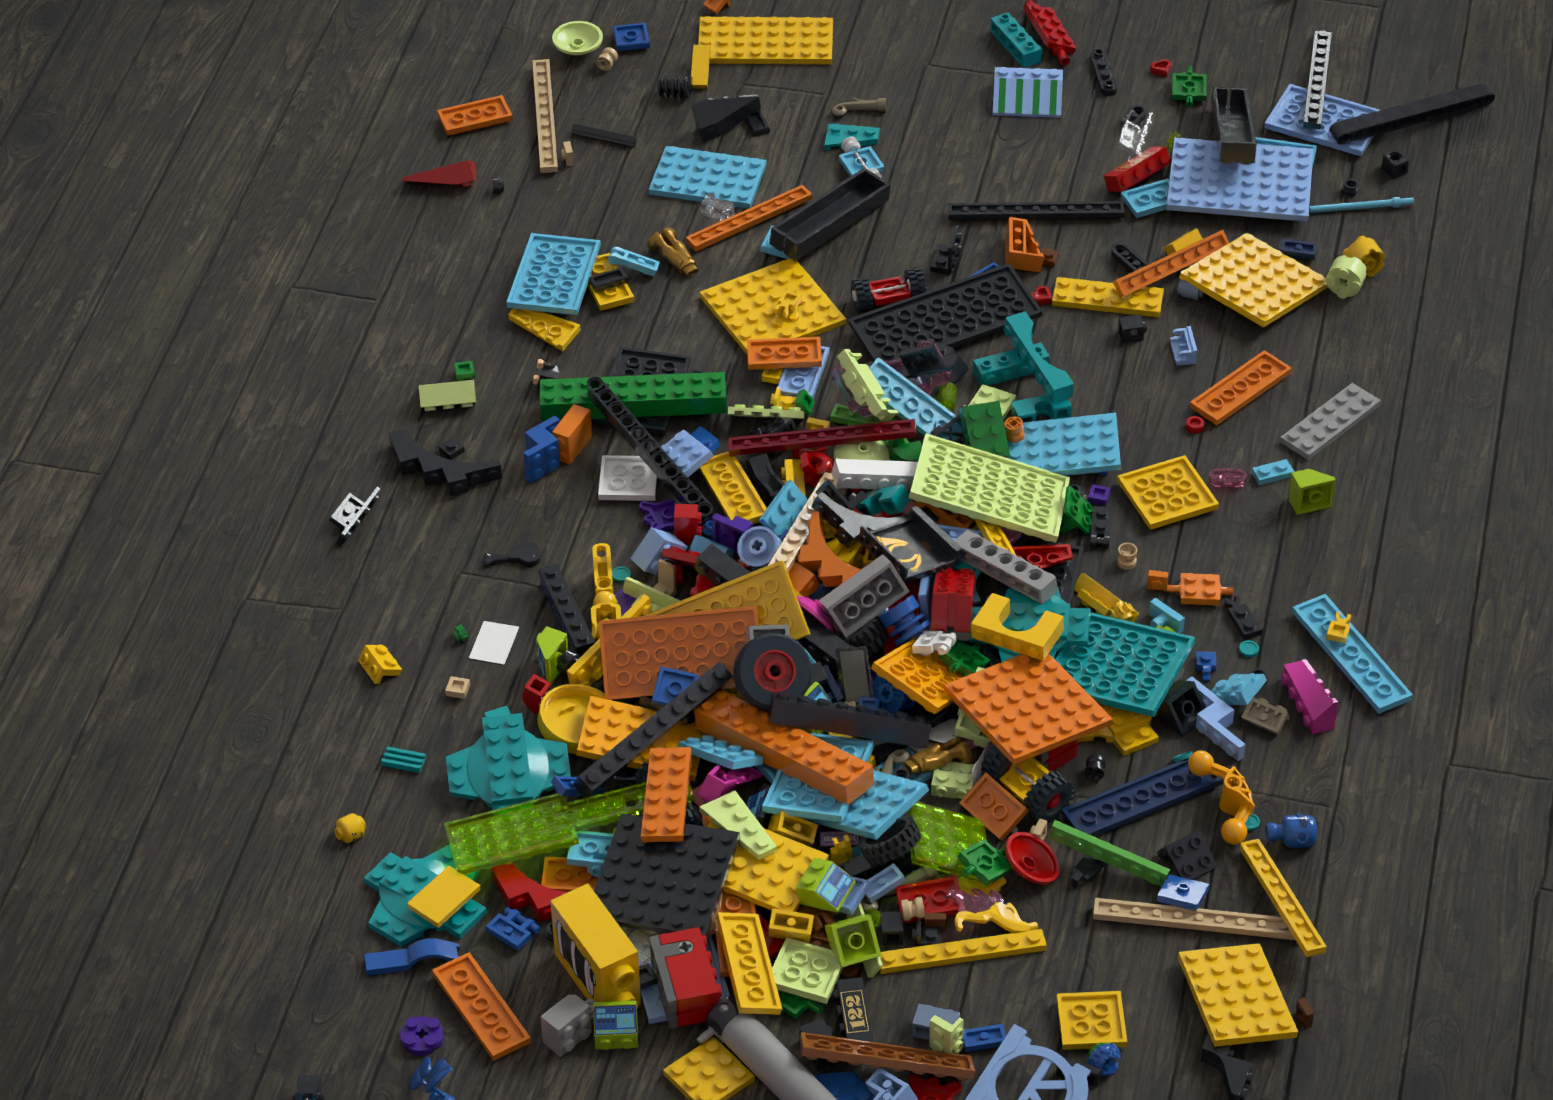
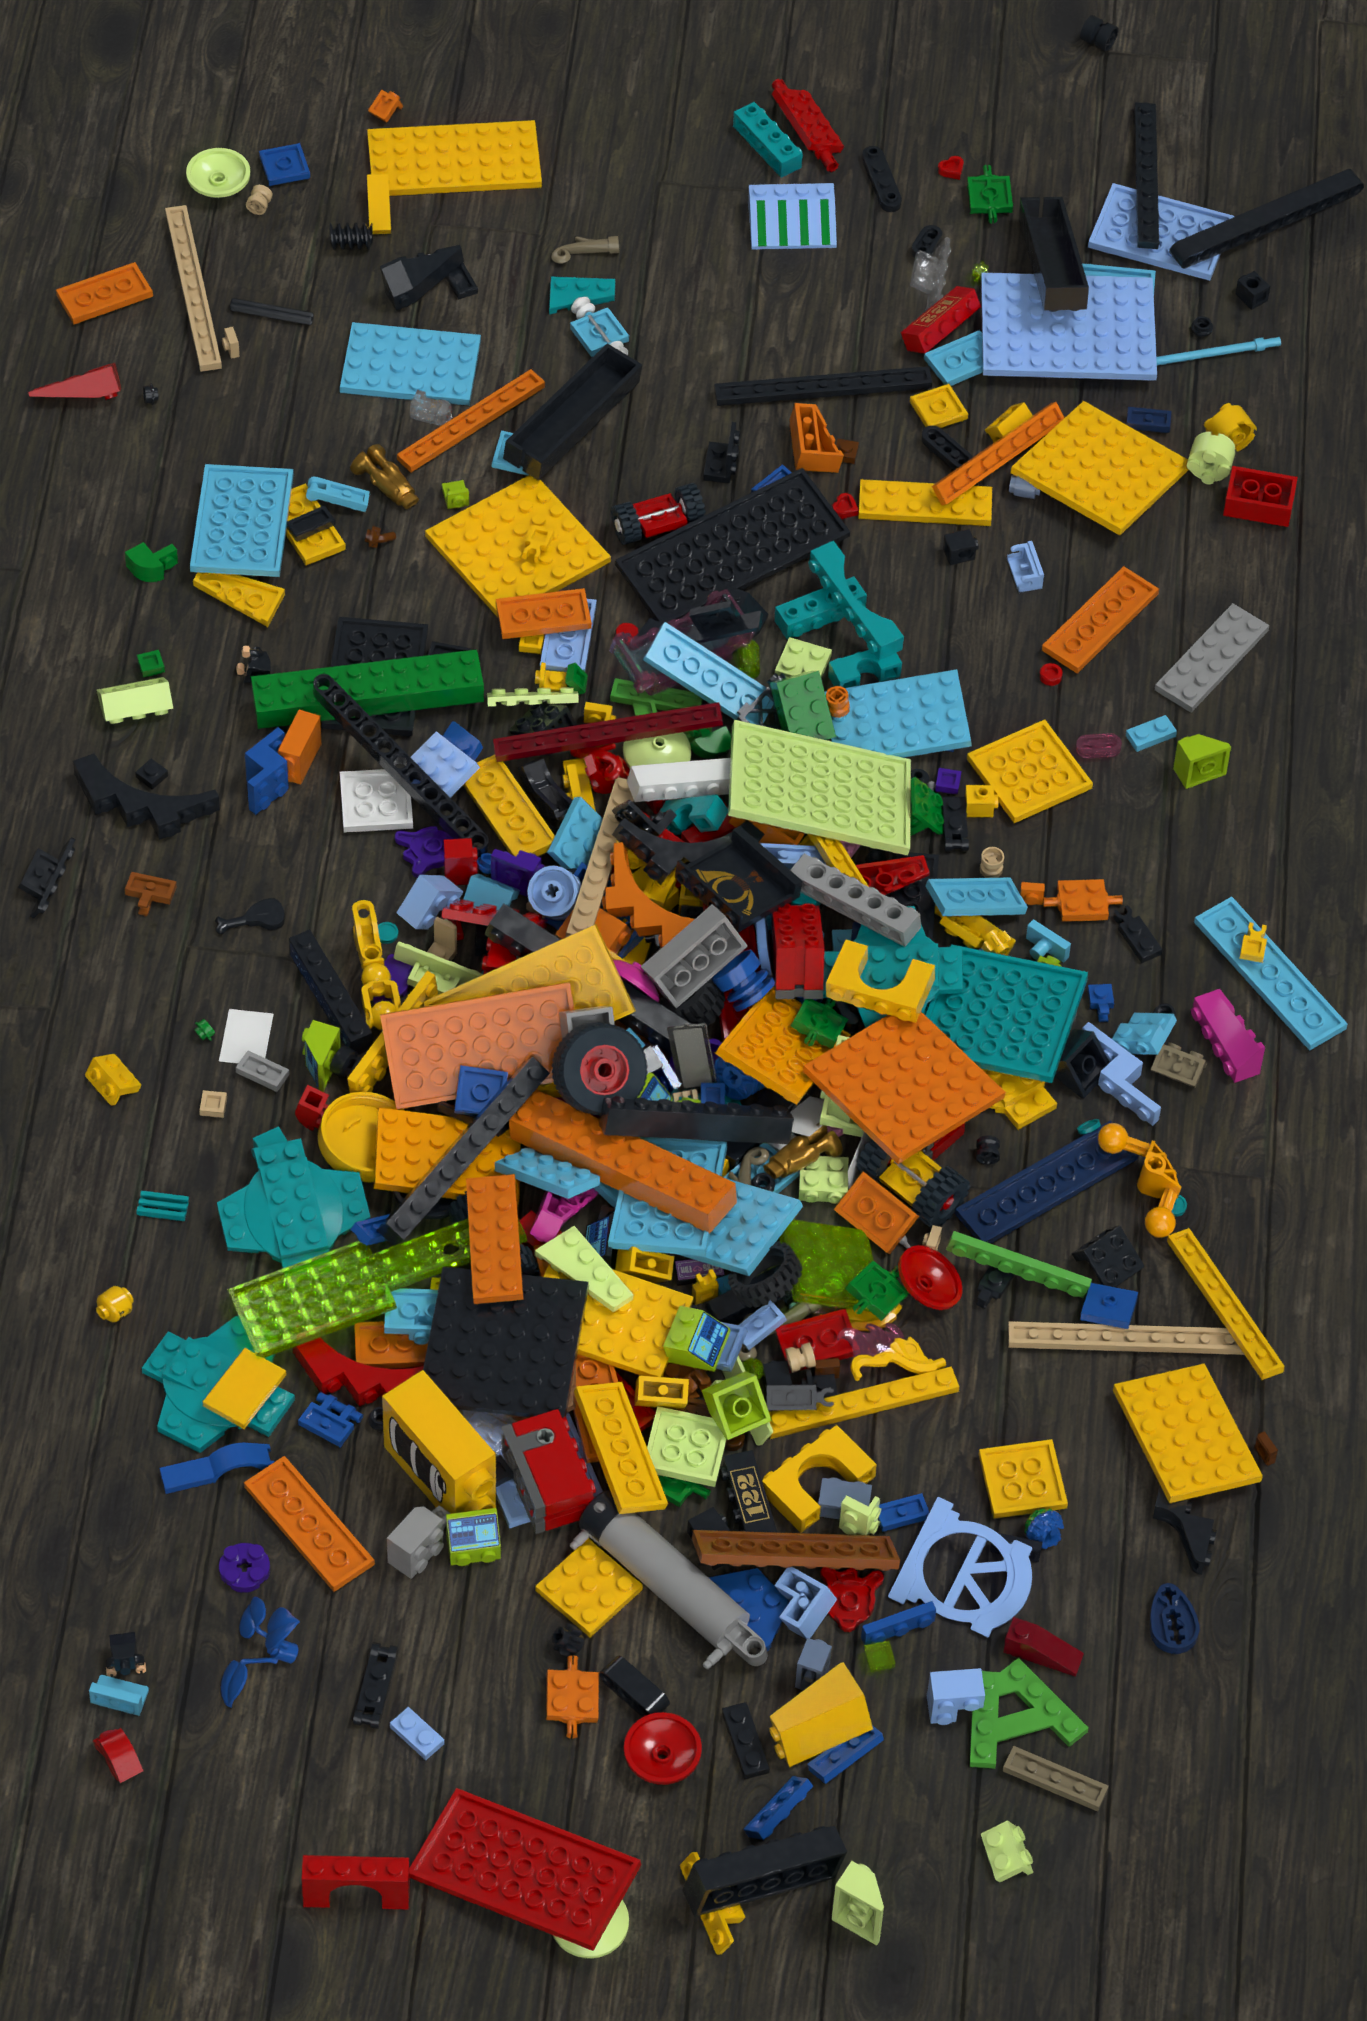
camera: 10 degrees left, 10 degrees up
yellowish green bracket [837,349,898,420] -> none
white plate [912,631,957,656] -> none
teal piece [1239,640,1259,657] -> none
blue piece [1265,813,1317,848] -> none
none -> green brick [125,542,178,582]
none -> dark orange plate [125,872,177,916]
none -> light grey plate [236,1051,289,1092]
none -> reddish brown plate [365,526,396,548]
none -> lime bracket [442,480,469,509]
none -> yellow arch [762,1425,877,1533]
none -> black plate [766,1385,834,1410]
none -> yellow plate [910,384,968,428]
none -> medium azure plate [926,878,1028,916]
none -> yellow brick [965,785,998,817]
none -> red brick [1223,466,1298,527]

